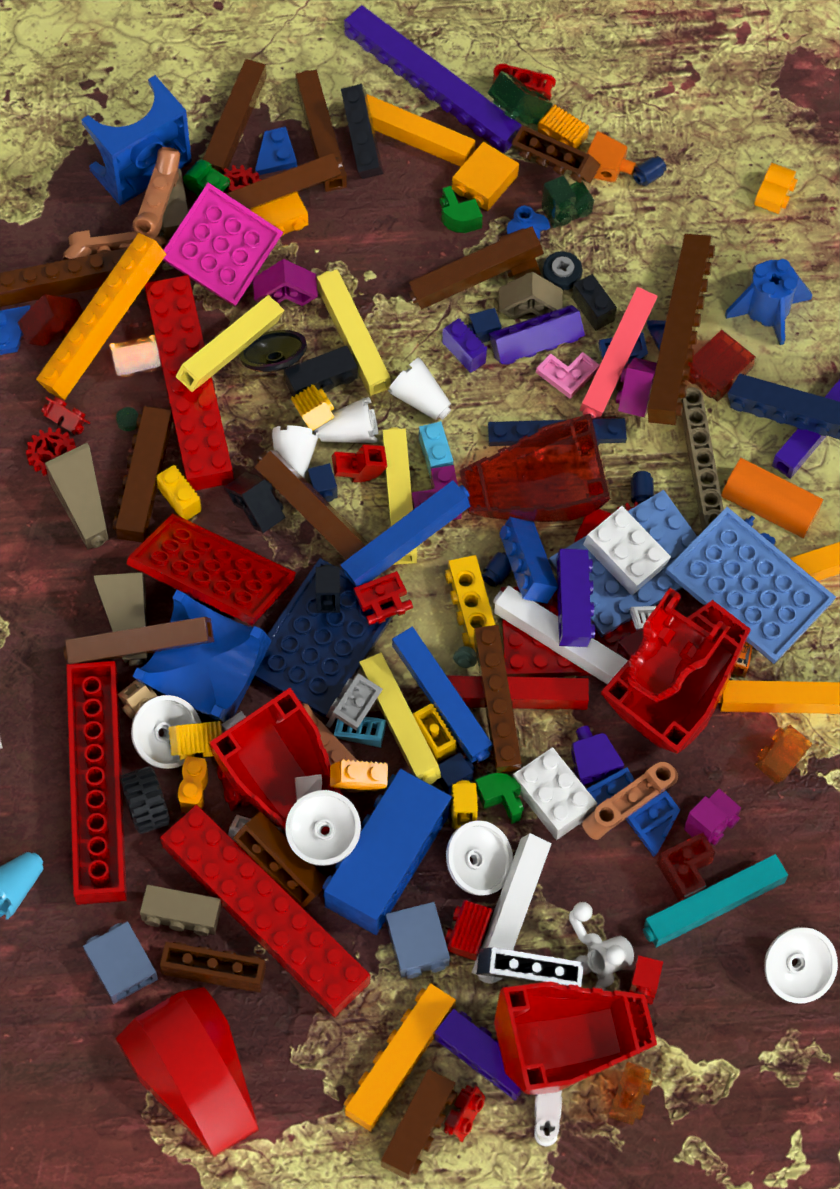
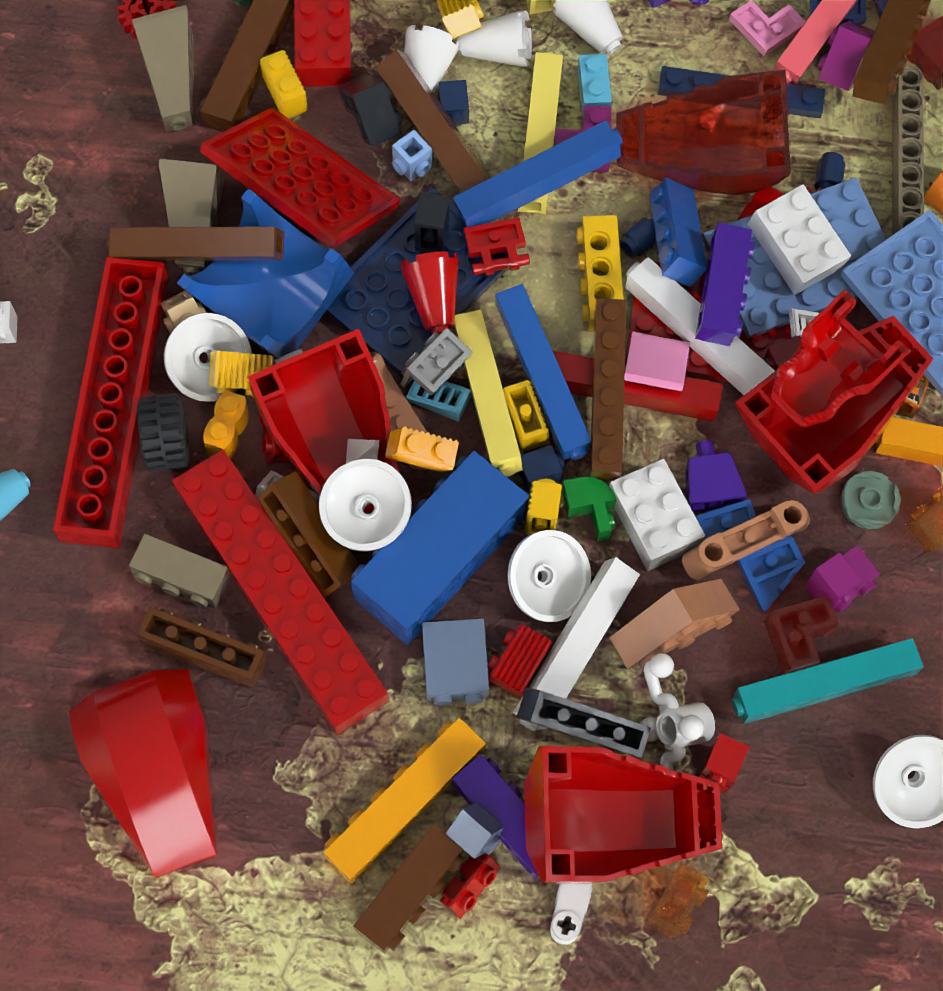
camera: 10 degrees right, 5 degrees up
sand blue brick [83,922,158,1004] -> none
red brick [332,444,388,482] -> none
sand green plate [453,646,477,668] -> none
none -> light blue brick [392,130,433,181]
none -> red cone [400,251,459,335]
none -> sand blue brick [446,802,504,859]
none -> nougat brick [609,579,740,669]
none -> bright pink tile [624,332,690,391]
none -> sand green tile [840,470,901,530]

